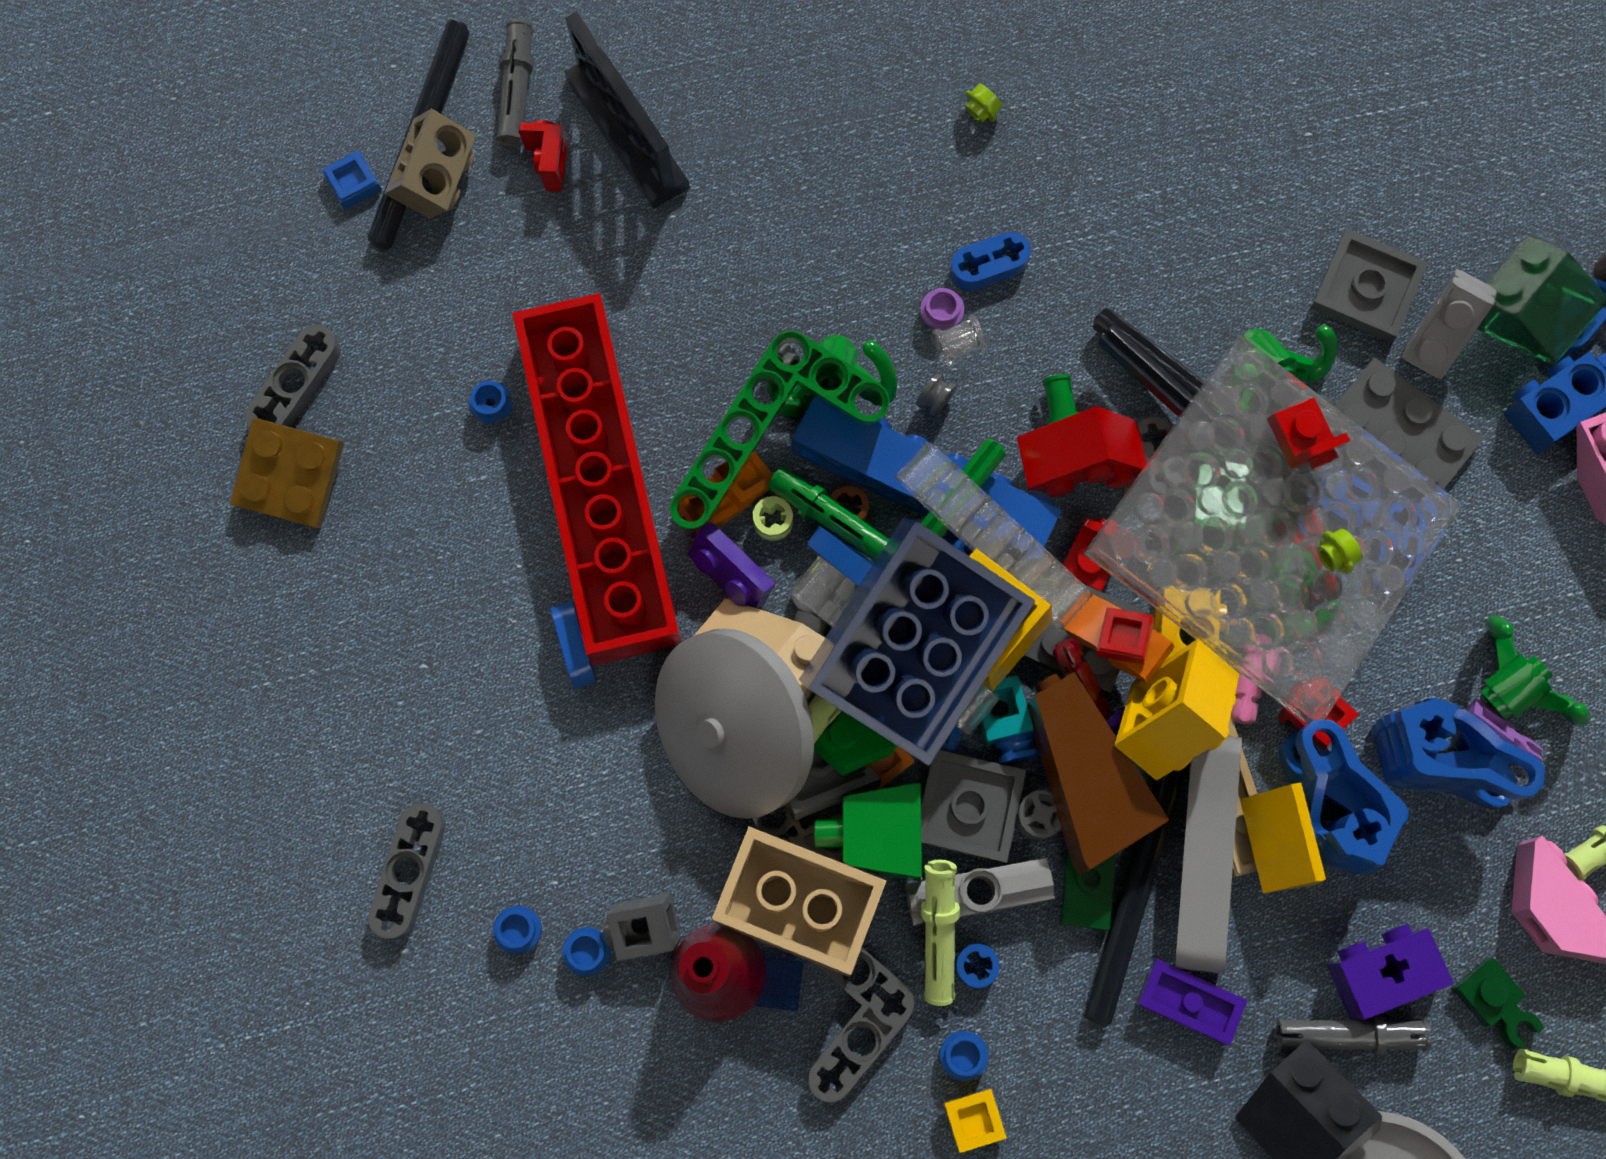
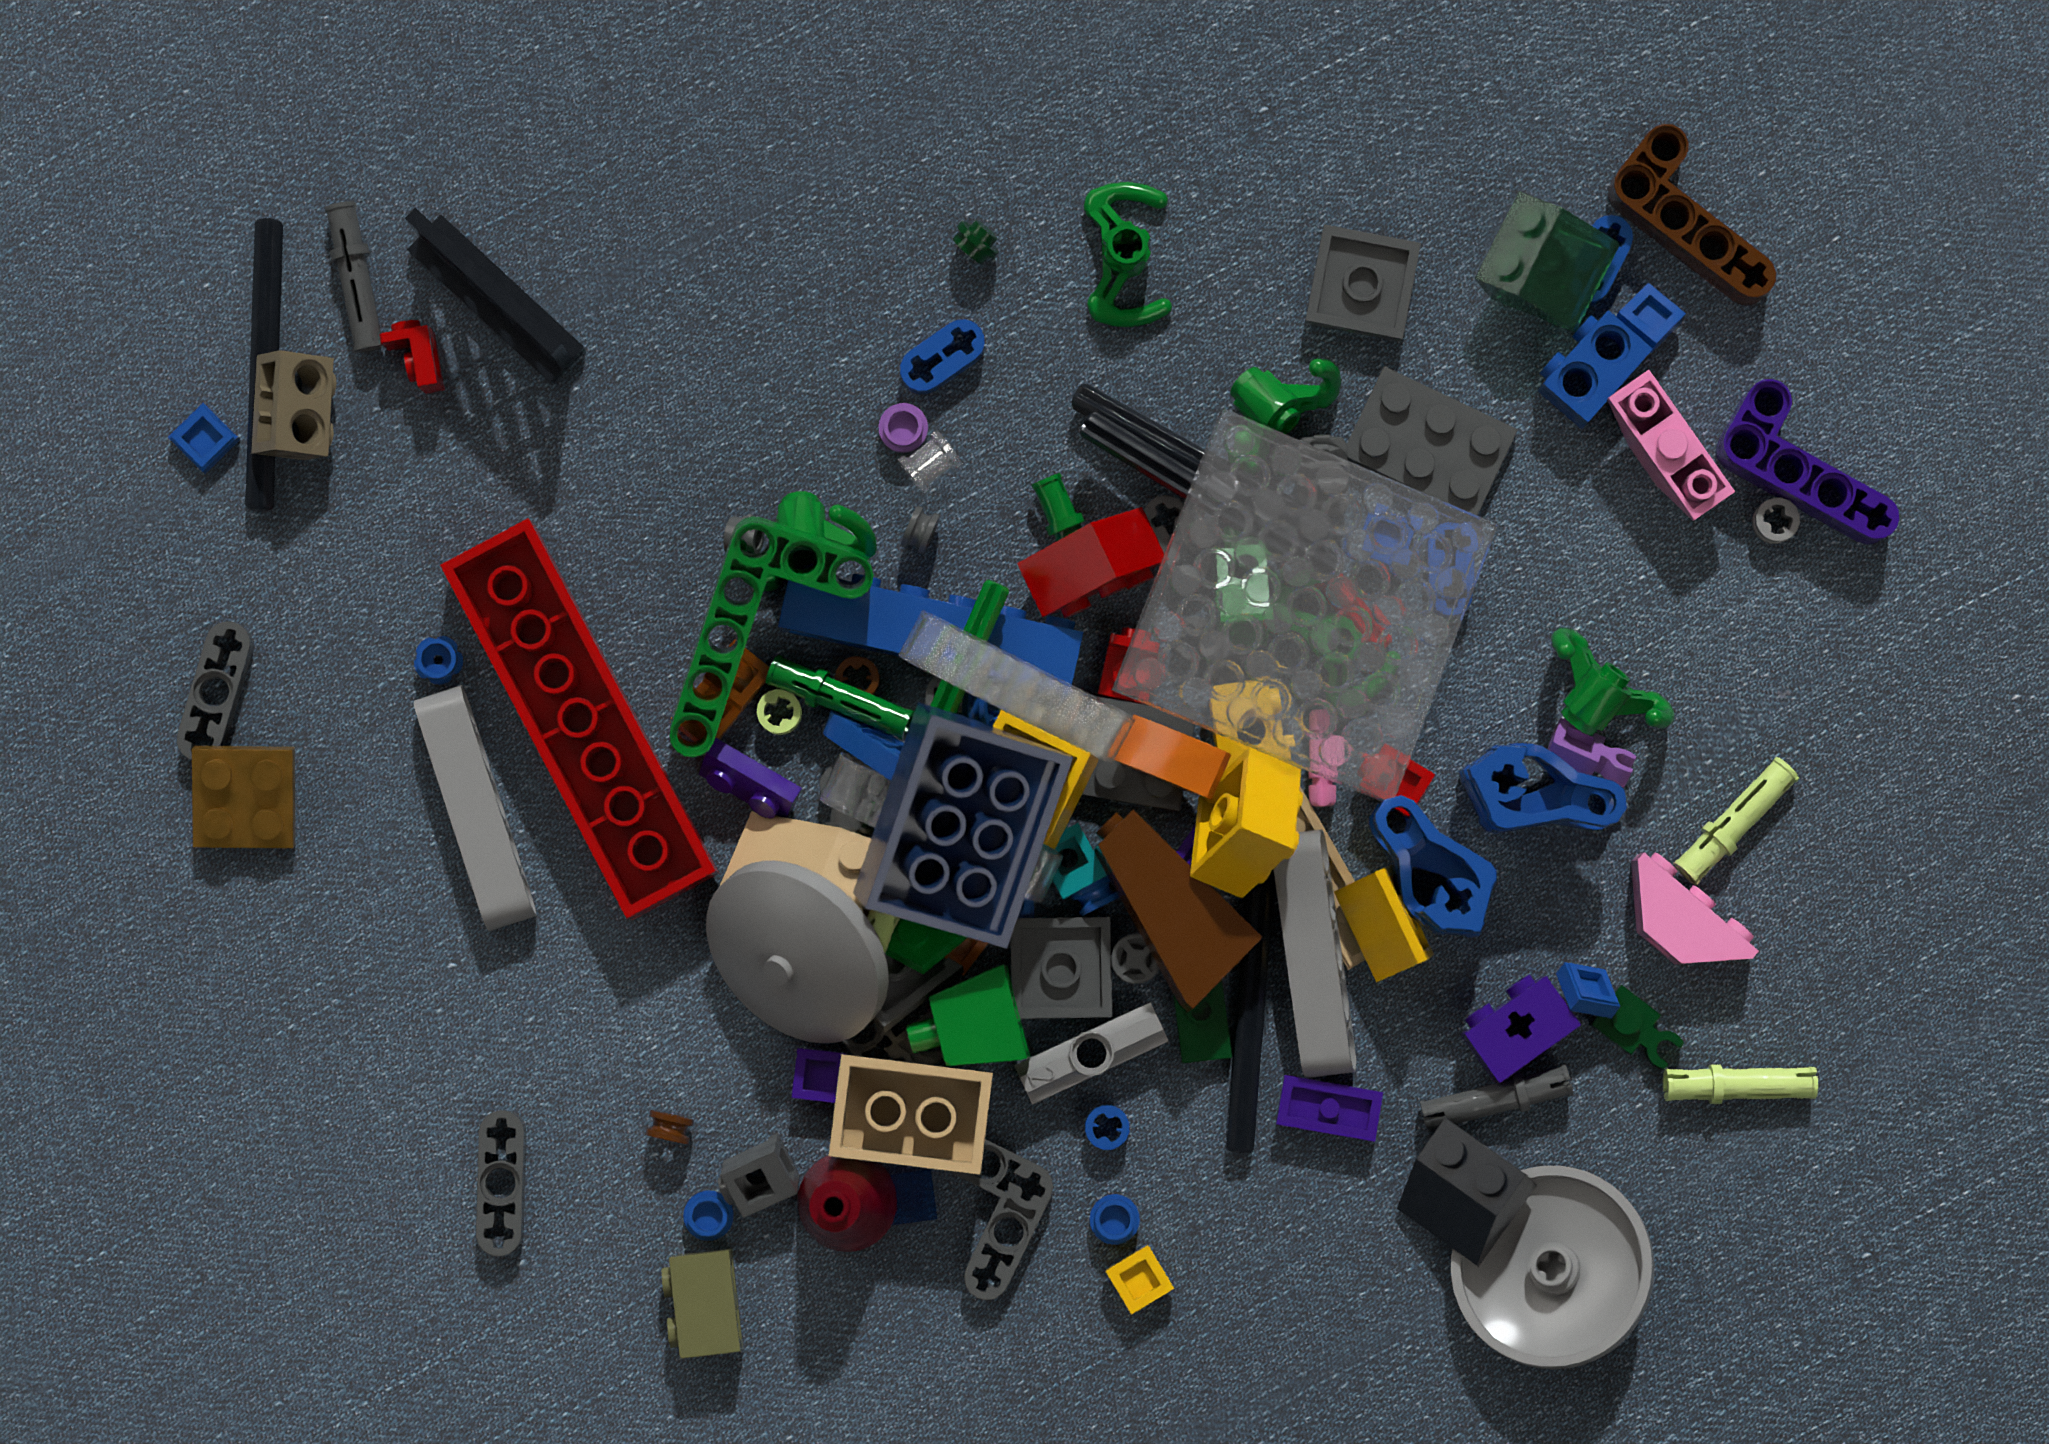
camera: 15 degrees left, 10 degrees up
blue plate [493,906,542,954] -> none
blue beam [551,601,597,689] -> none
yellowish green pin [921,860,960,1006] -> none
lime plate [964,83,1003,123] -> none
dark red axle [1053,638,1110,720] -> none
red tile [1097,607,1154,665] -> none
red bracket [1267,397,1351,470] -> none
lime plate [1317,528,1362,574] -> none
light grey brick [1402,269,1497,379] -> none
none -> light grey beam [414,685,537,932]
none -> reddish brown bush [645,1110,694,1144]
none -> olive brick [661,1248,743,1359]
none -> dark purple plate [791,1048,848,1103]
none -> dark green plate [953,220,999,265]
none -> green piece [1084,182,1172,327]
none -> blue tile [1556,962,1620,1018]

